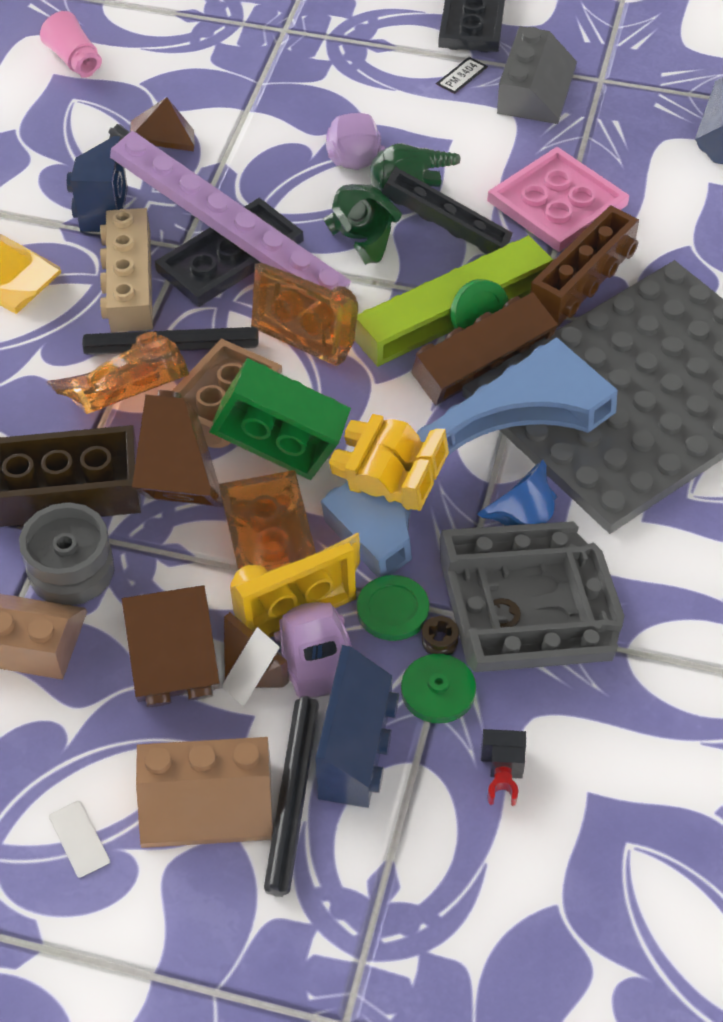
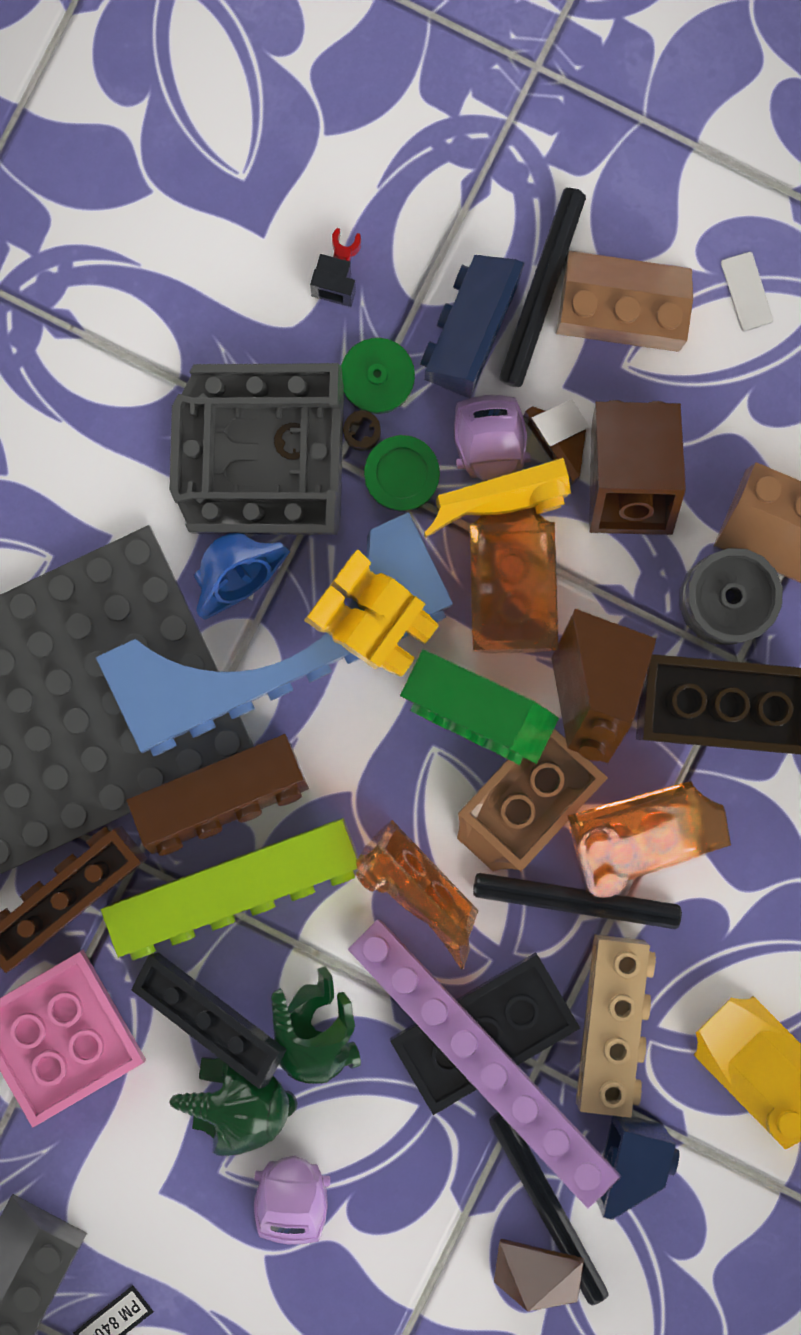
camera: 170 degrees left, 35 degrees up
green piece [451,279,509,330] -> none

